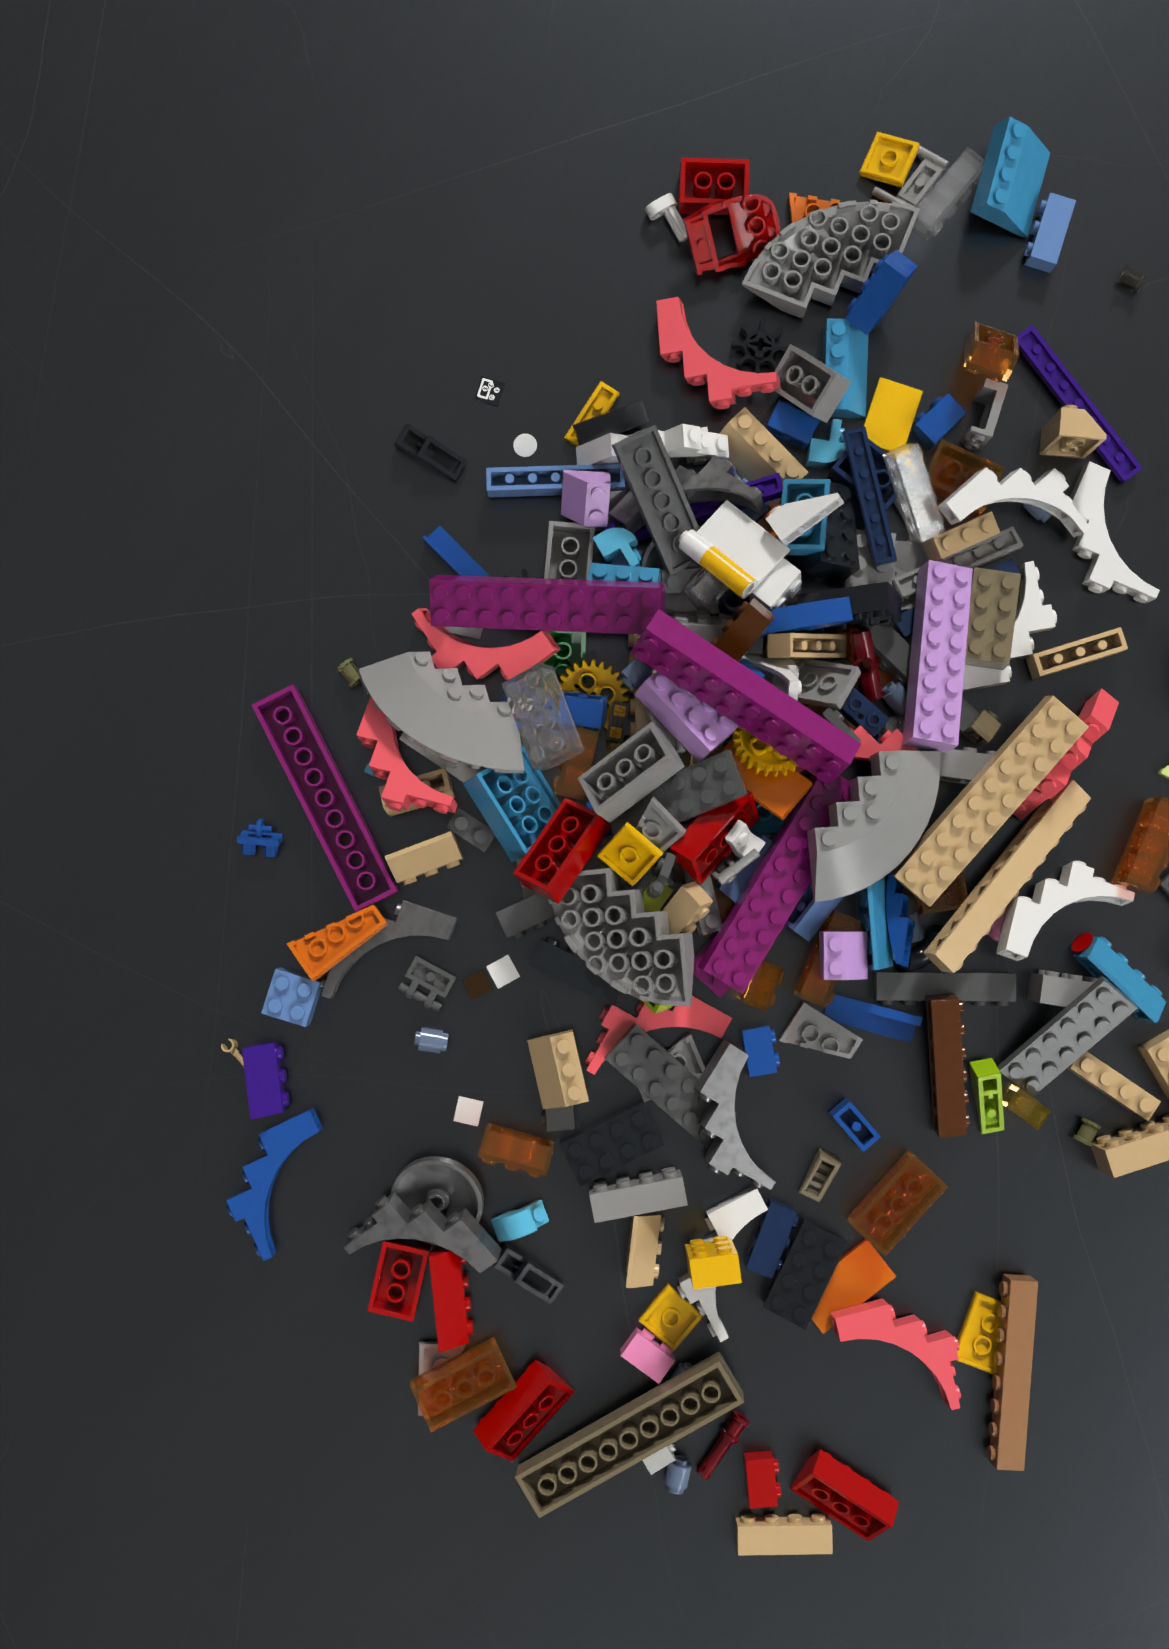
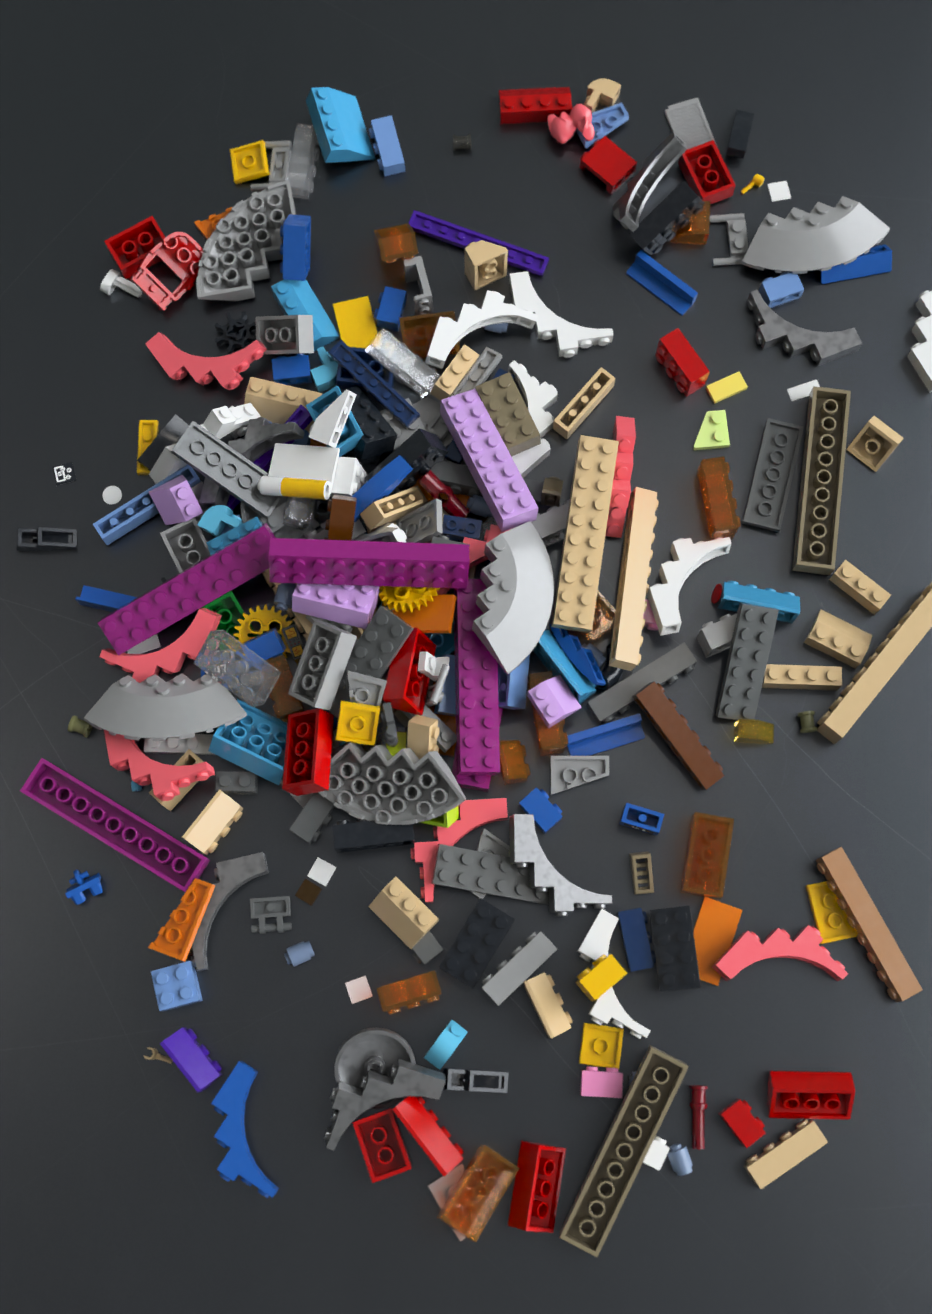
camera: 30 degrees left, 10 degrees down
lime slope [969,1058,1004,1134] -> none

